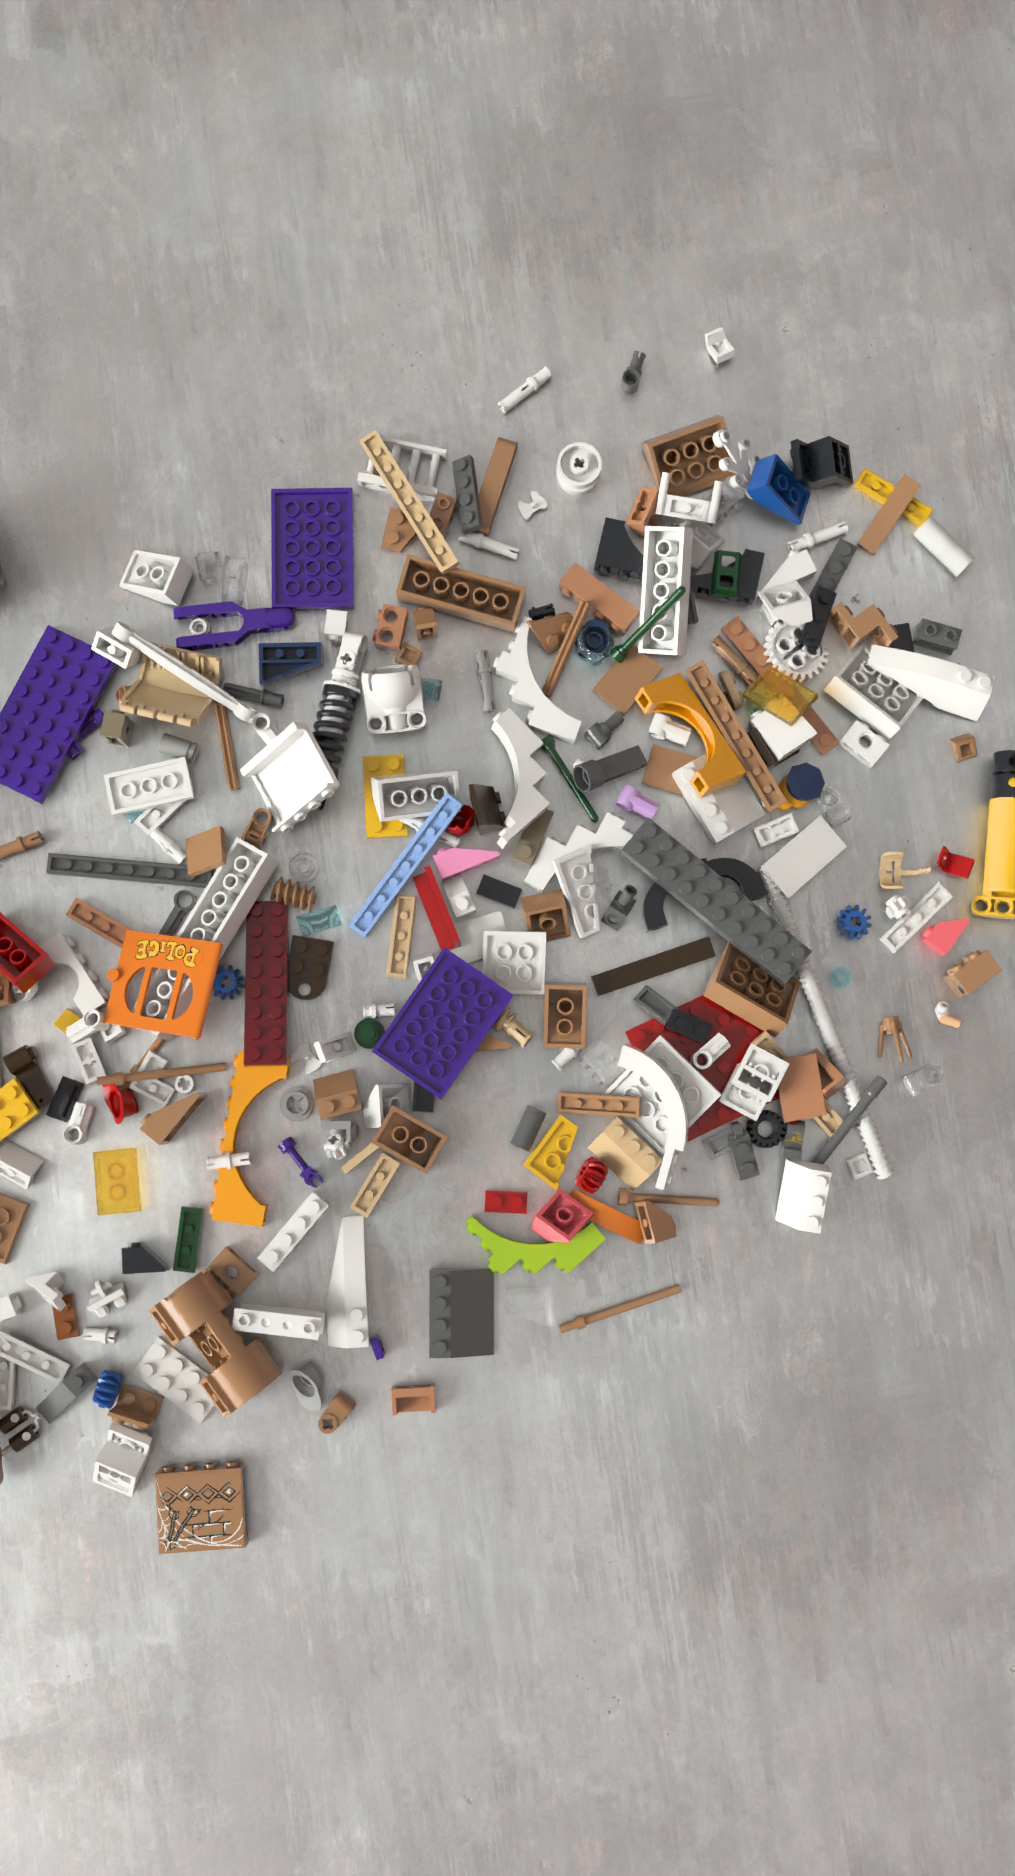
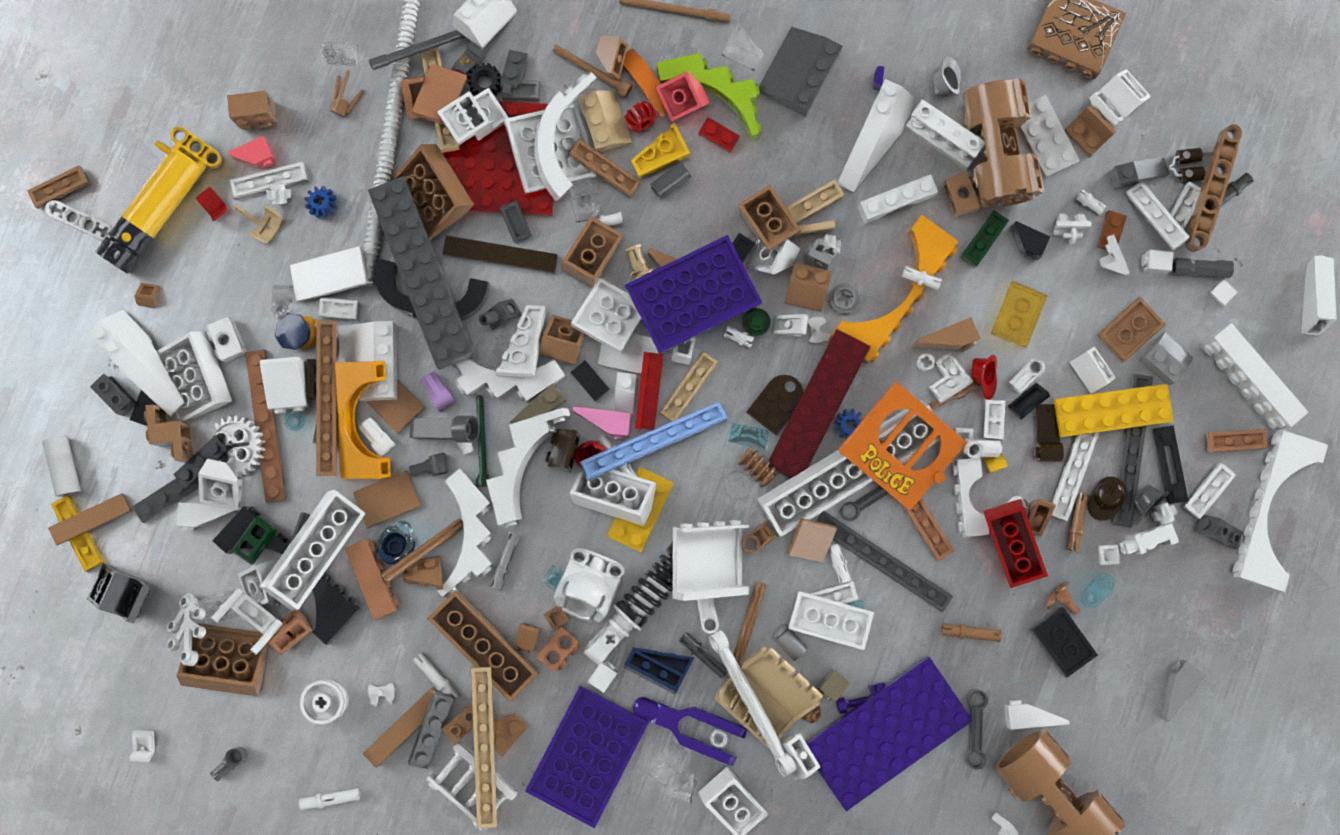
camera: 150 degrees left, 0 degrees up
blue gear [92,1370,123,1409] -> none
medium nougat bar [97,1063,226,1085] -> none
dark purple bar [278,1137,324,1188] -> none
medium nougat piece [318,1391,357,1434] -> none
nougat panel [391,1383,436,1415] -> none
black pin [528,603,555,621] -> none
dark green piece [610,586,686,663] -> none
black plate [666,1009,713,1044] -> none
white piece [690,1032,731,1070] -> none
medium nougat pin [710,635,761,689] -> none
tan plate [718,670,744,710] -> none
clear yellow tile [743,665,818,727] -> none
blue slope [747,454,811,525] -> none
white pin [787,521,849,553] -> none
clear light blue plate [830,967,851,988] -> none
white tile [845,1152,874,1180] -> none
arm [935,1001,961,1028] -> none

